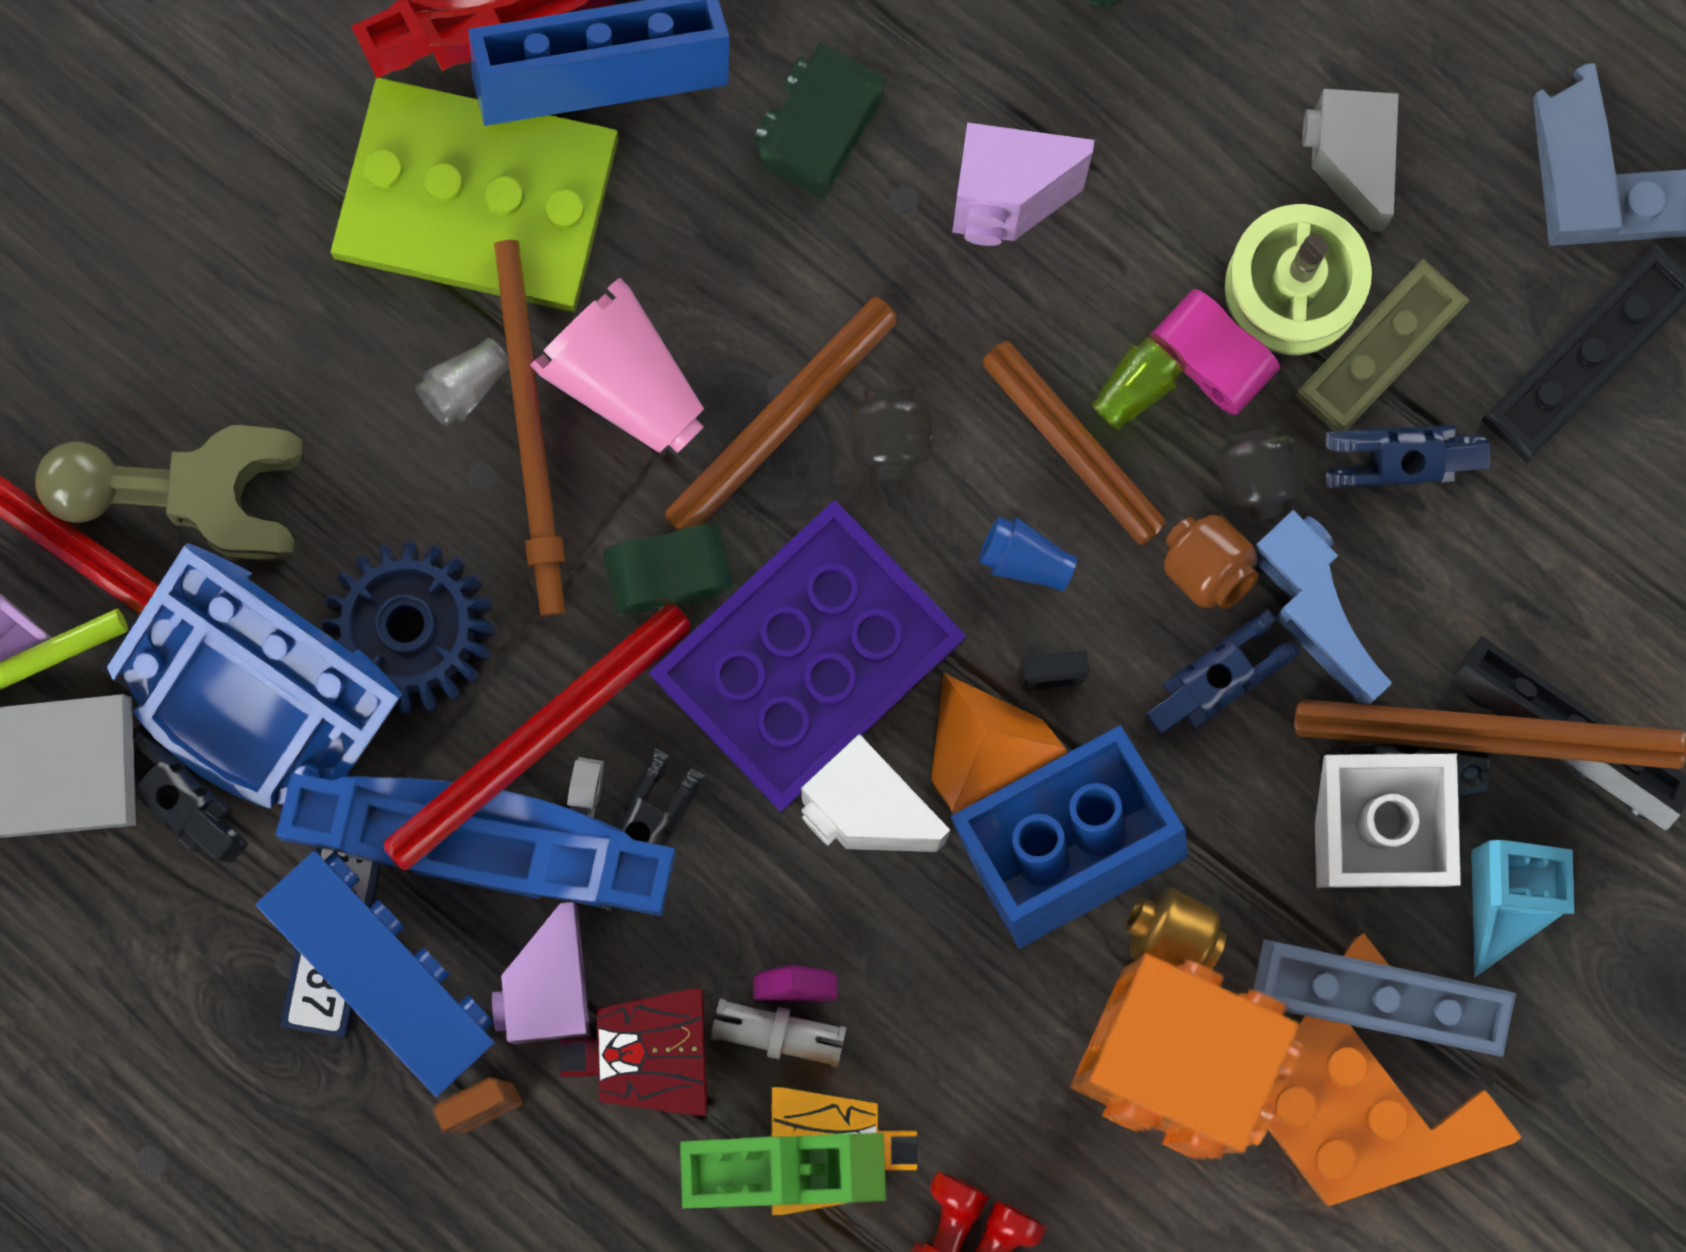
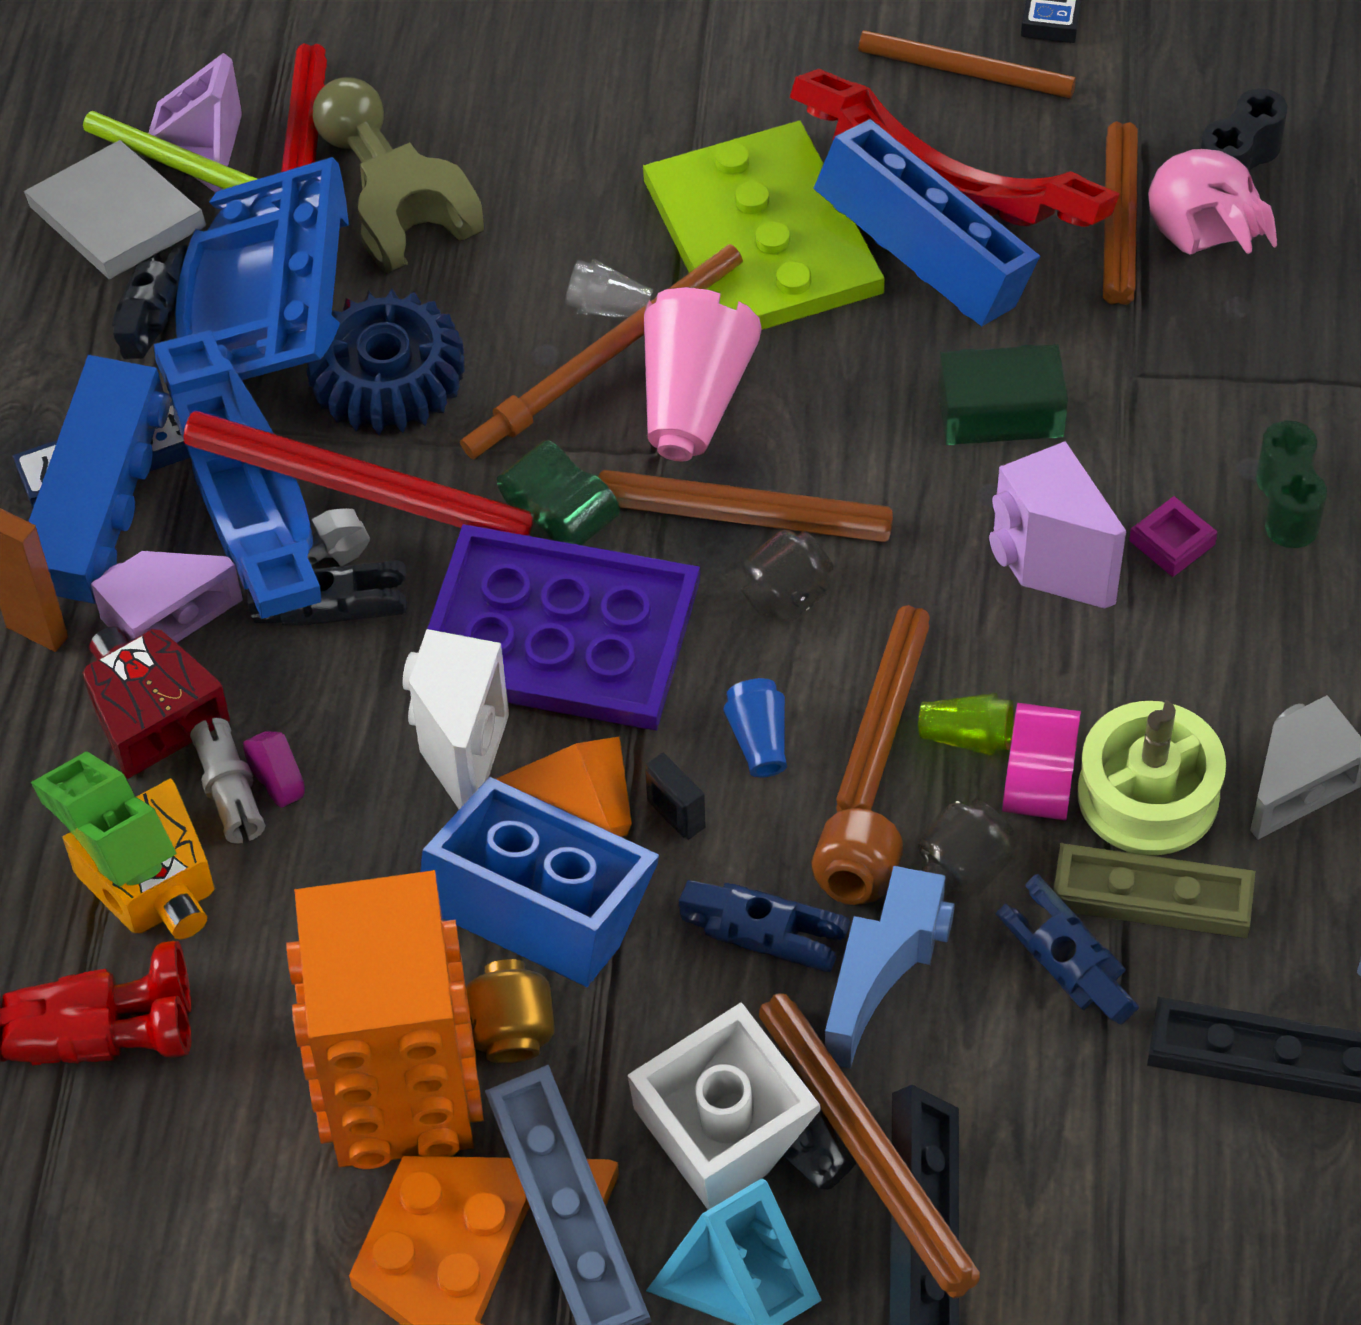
camera: 60 degrees right, 25 degrees down
none -> magenta tile [1129,496,1218,577]

